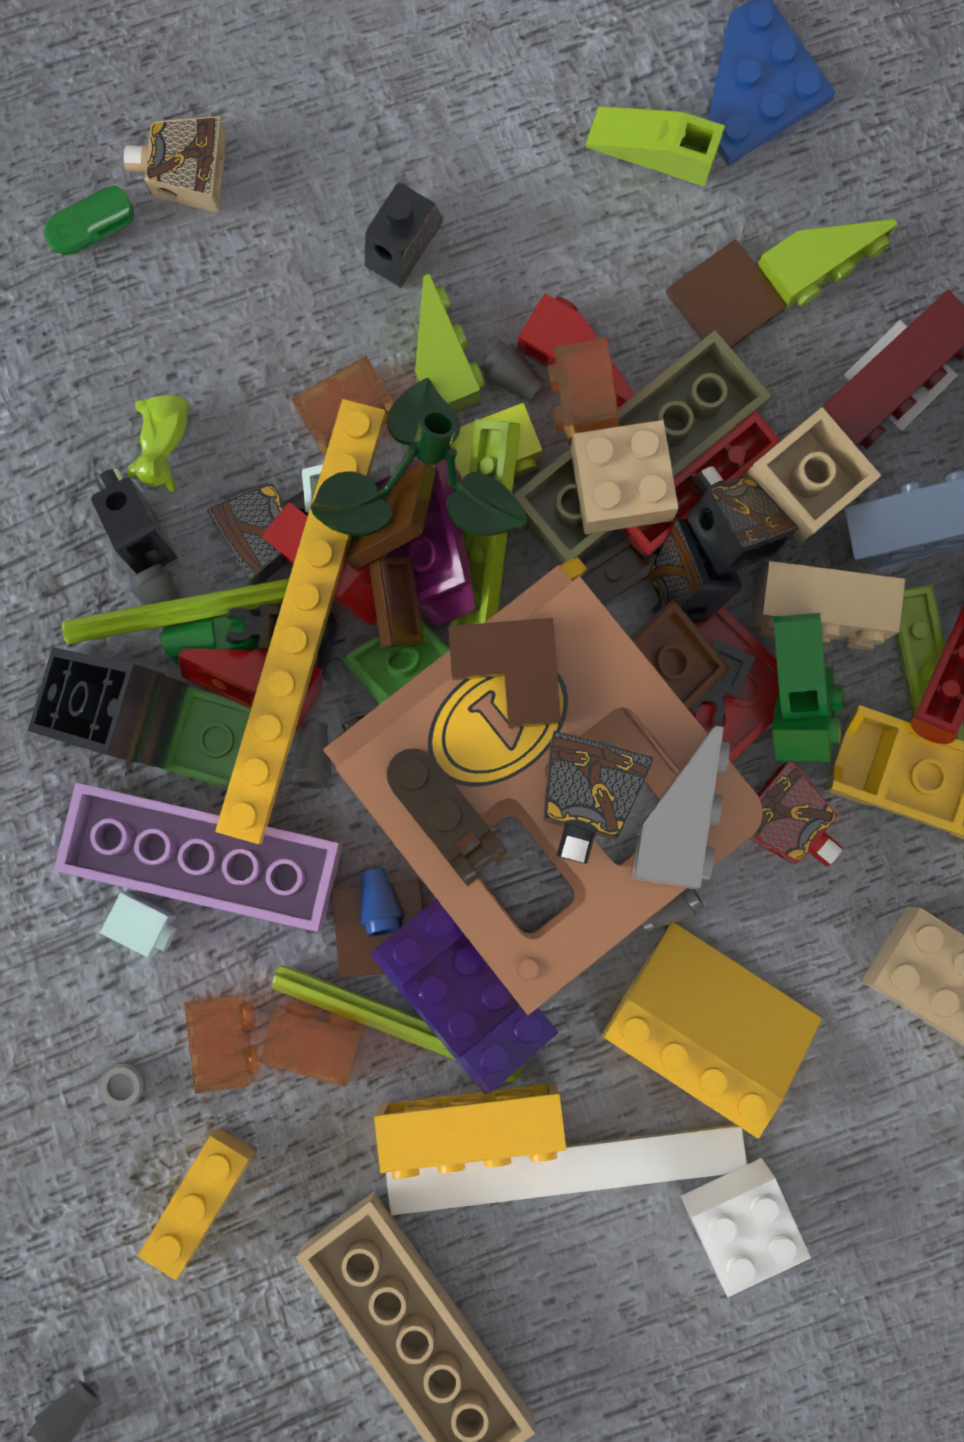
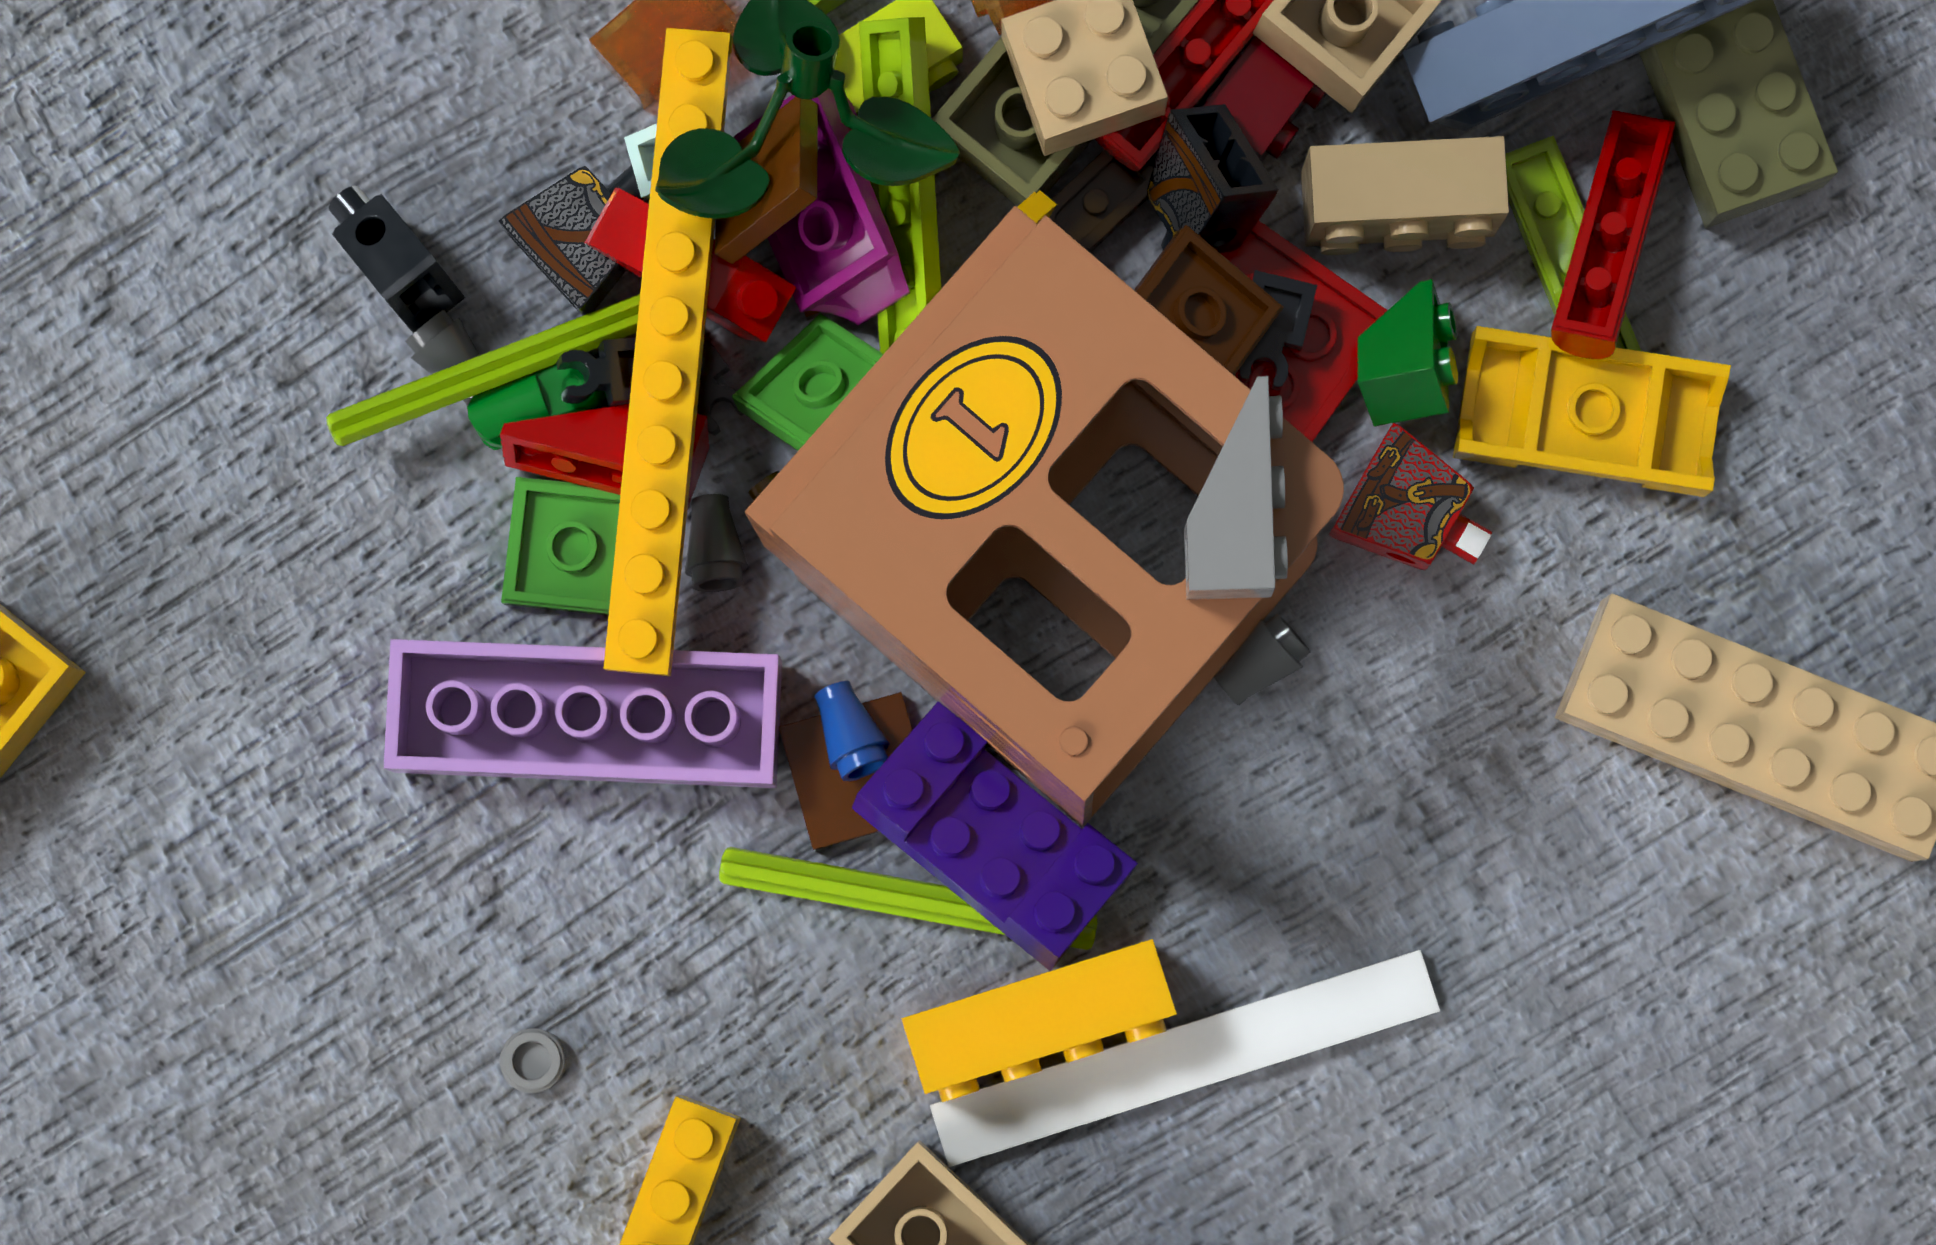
camera: 10 degrees left, 0 degrees up
black brick [28,647,189,769] -> none
light aqua brick [100,892,177,957] -> none
lime animal [127,395,191,492] -> none
clear orange brick [184,992,261,1094] -> none
clear orange brick [259,1002,364,1087] -> none
reddish brown tile [369,556,425,648] -> none
dark brown plate [387,748,510,887] -> none
reddish brown tile [448,618,561,728] -> none
torso [543,731,653,864] -> none
yellow slope [600,923,822,1139] -> none
white brick [680,1158,811,1297] -> none
black torso [688,466,799,576] -> none
green slope [774,613,829,720] -> none

